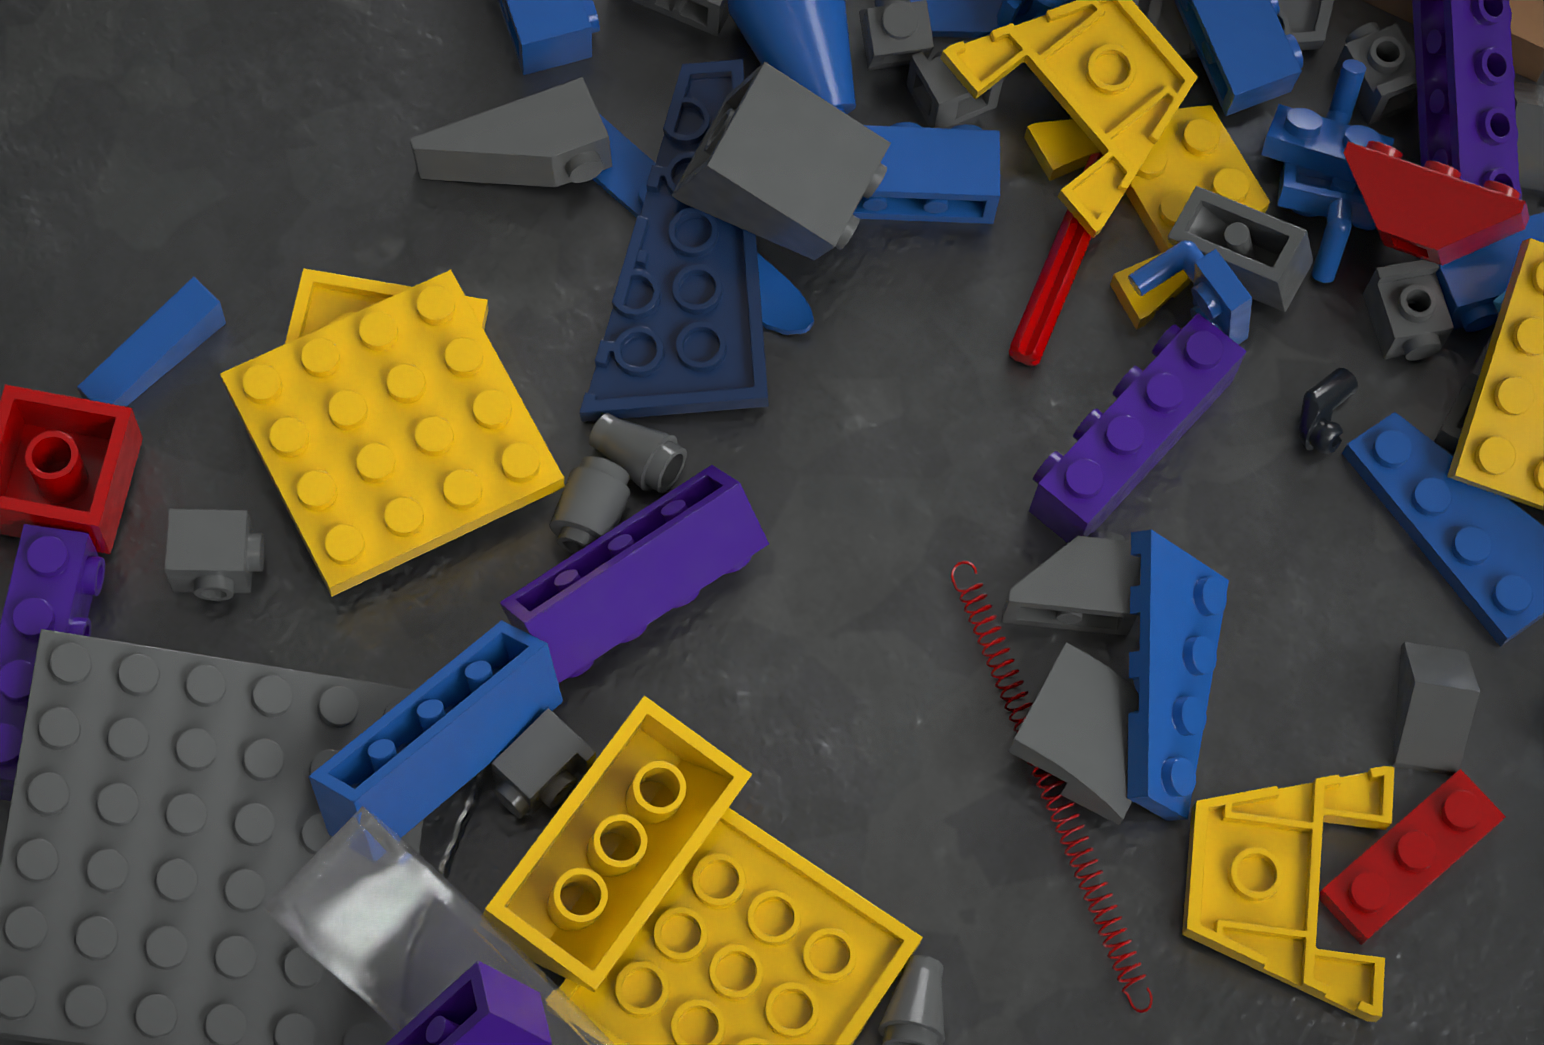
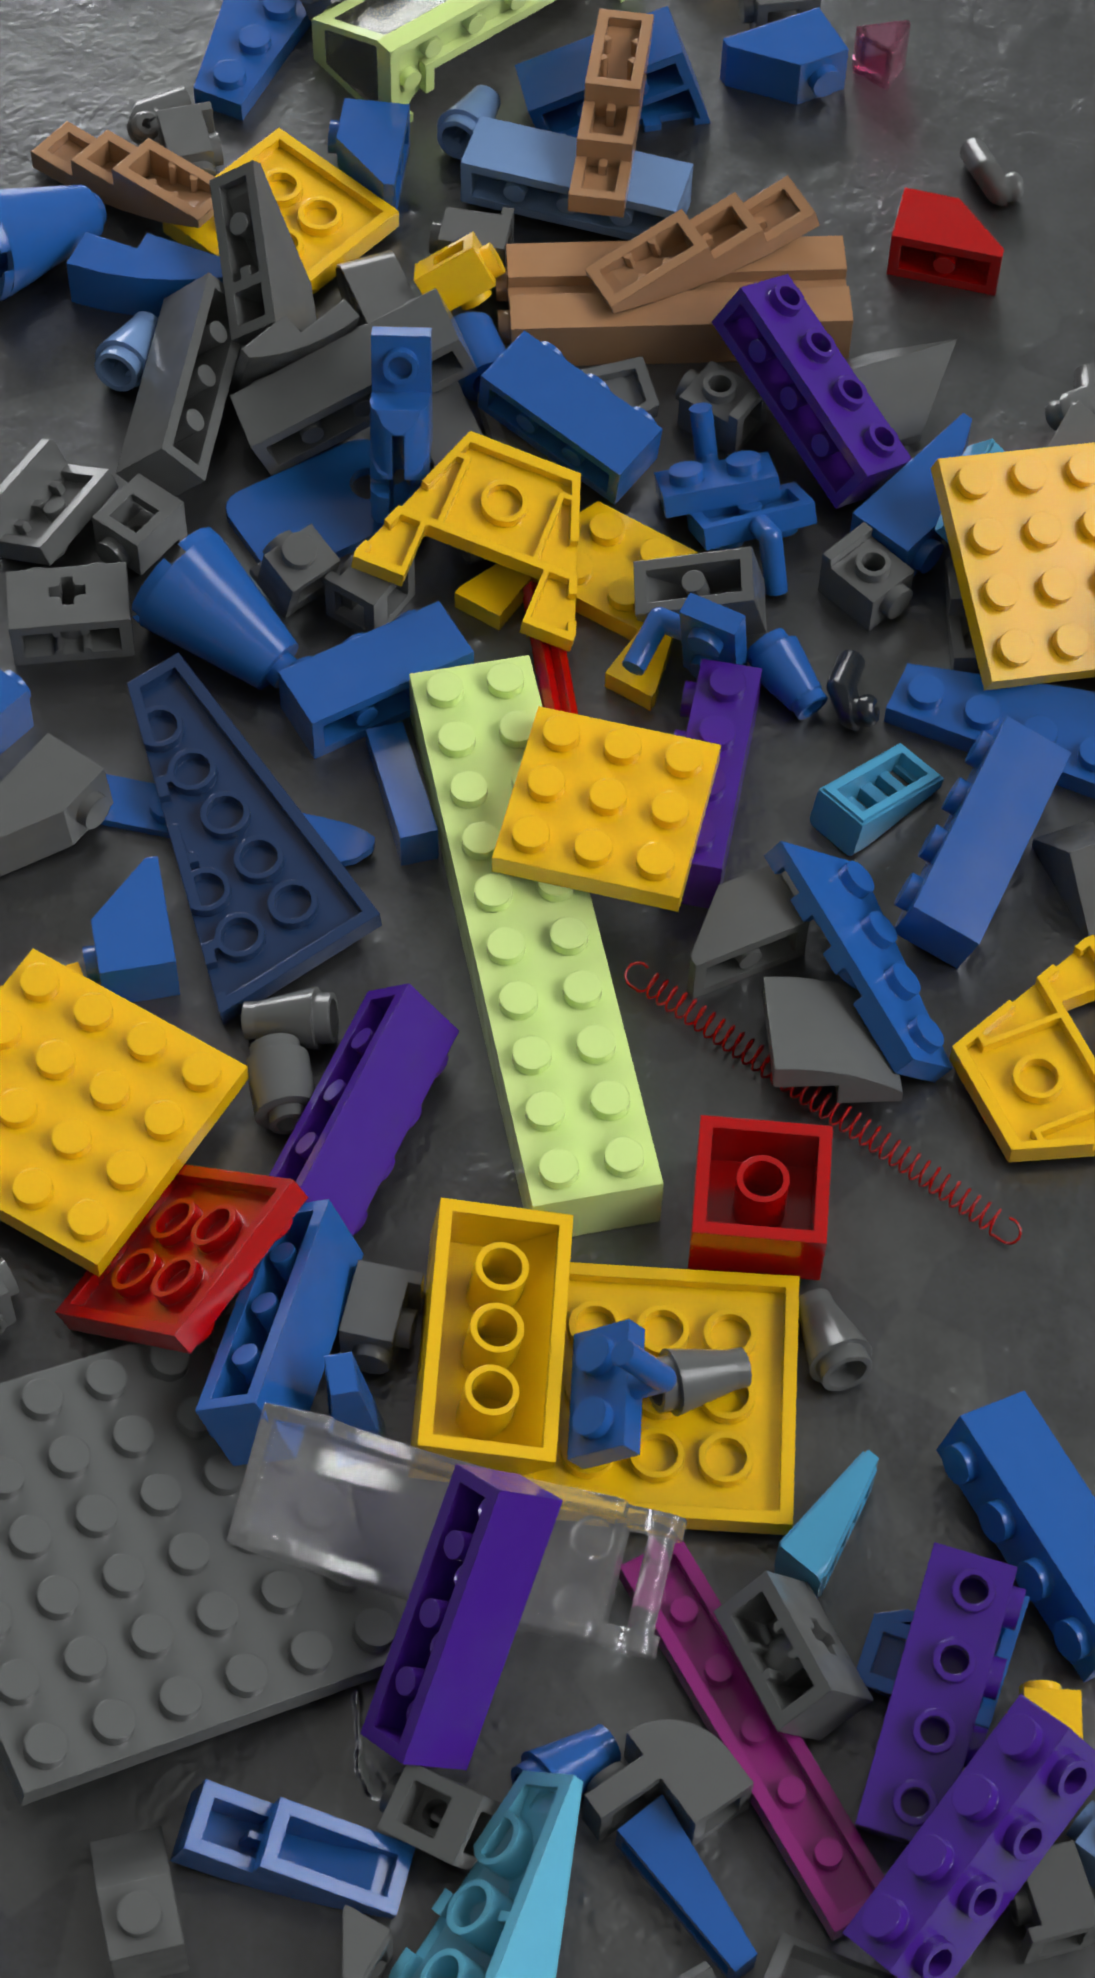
camera: 25 degrees left, 10 degrees down
dark grey slope [671,62,891,260] -> none
red slope [1343,141,1529,266] -> none
none -> red plate [55,1164,308,1354]
none -> blue slope [82,856,180,1003]
none -> blue piece [324,1351,391,1468]
none -> blue piece [365,722,439,866]
none -> yellowish green brick [409,655,664,1237]
none -> yellow plate [492,706,721,912]
none -> blue plate [567,1319,677,1469]
none -> dark grey cone [649,1347,752,1416]
none -> red brick [688,1115,833,1281]
none -> blue cone [747,628,828,720]
none -> dark azure slope [810,743,944,856]
none -> blue brick [894,716,1071,969]

